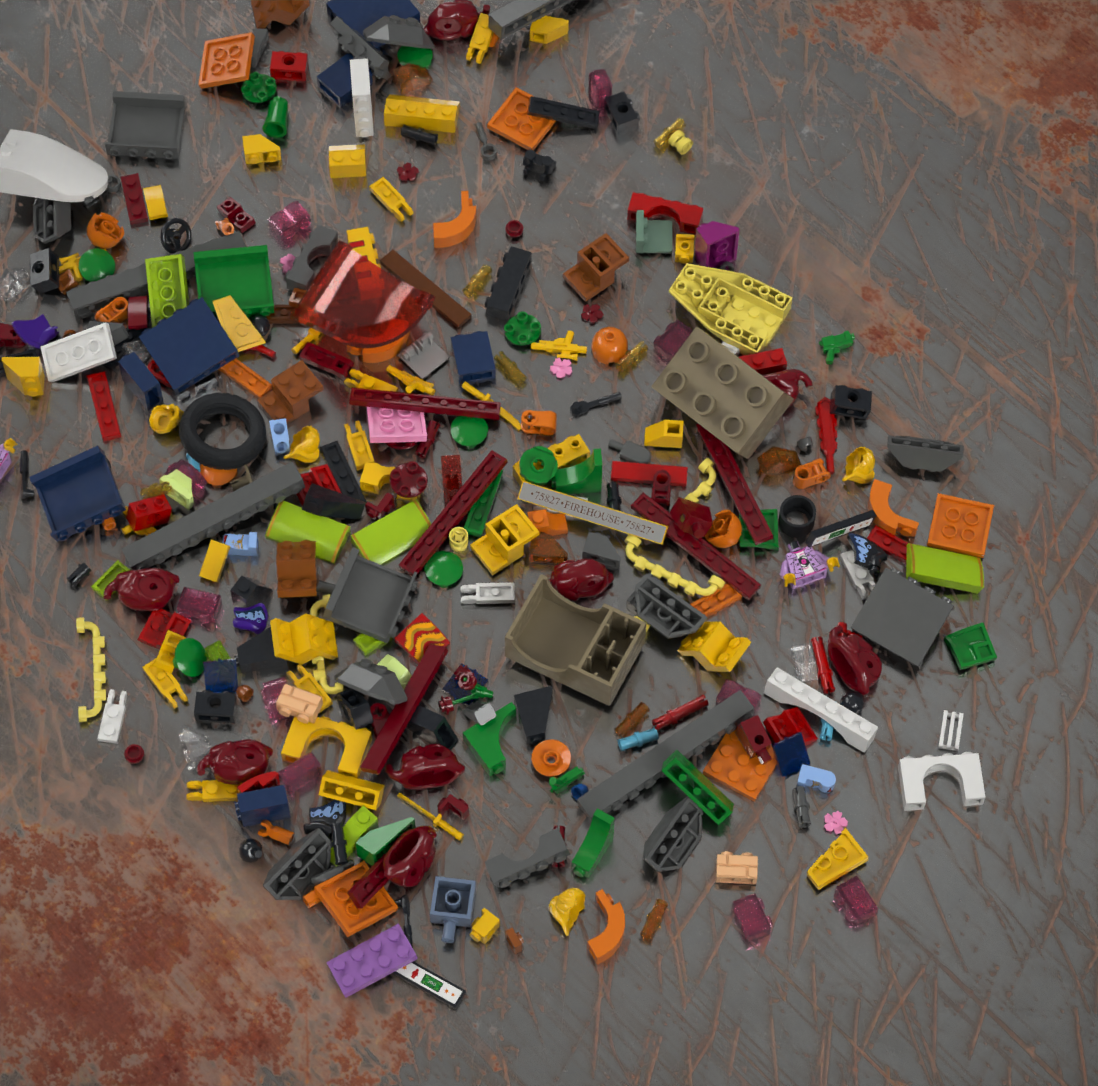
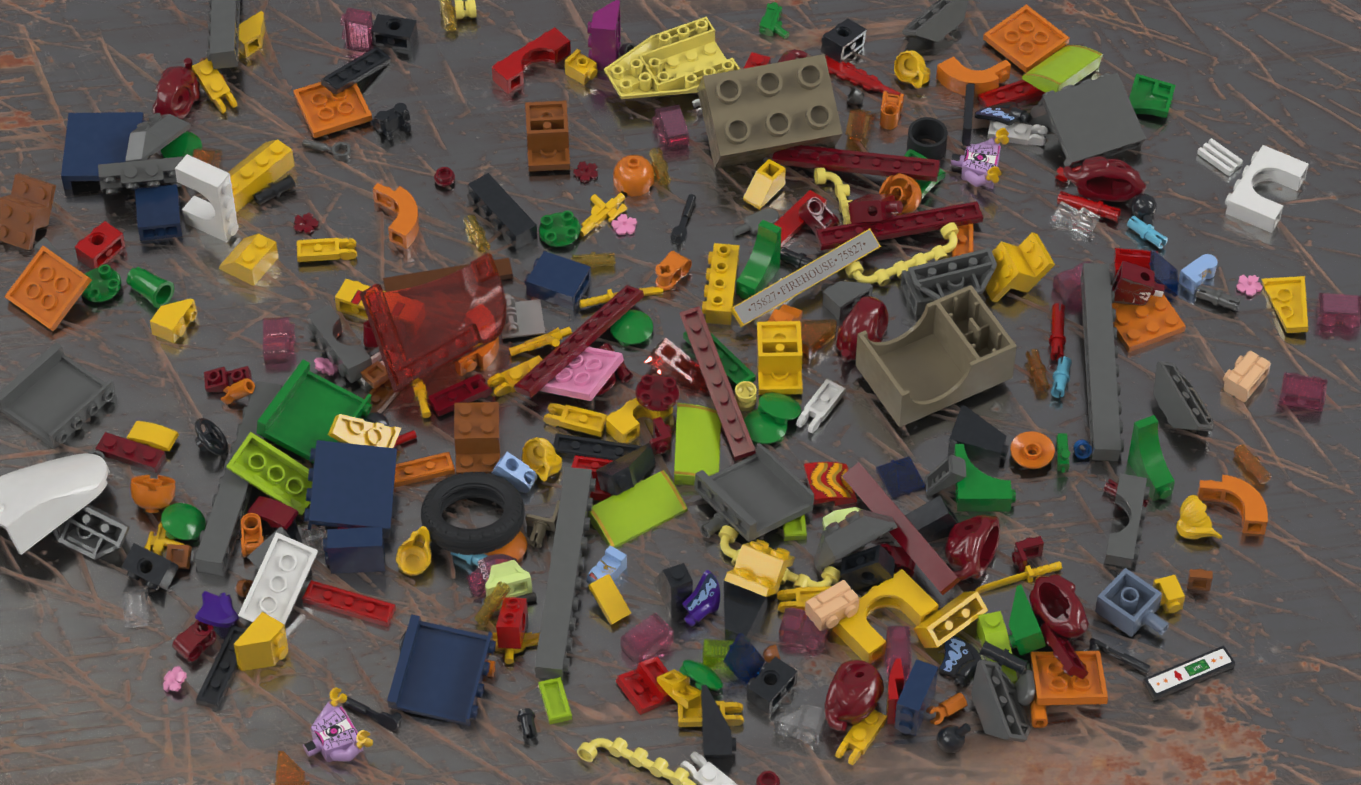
camera: 55 degrees left, 10 degrees down
dark red piece [103,568,180,611] -> none
dark orange bracket [276,540,317,598] -> none
medium lavender plate [326,923,418,998] -> none
dark red plant [438,665,493,715] -> none
green plate [519,446,558,485] -> none
sand green bracket [636,210,672,253] -> none
green brick [661,750,734,825] -> none
white arch [764,667,878,753] -> none
none -> black slope [701,685,736,759]
none -> green dish [758,392,802,424]

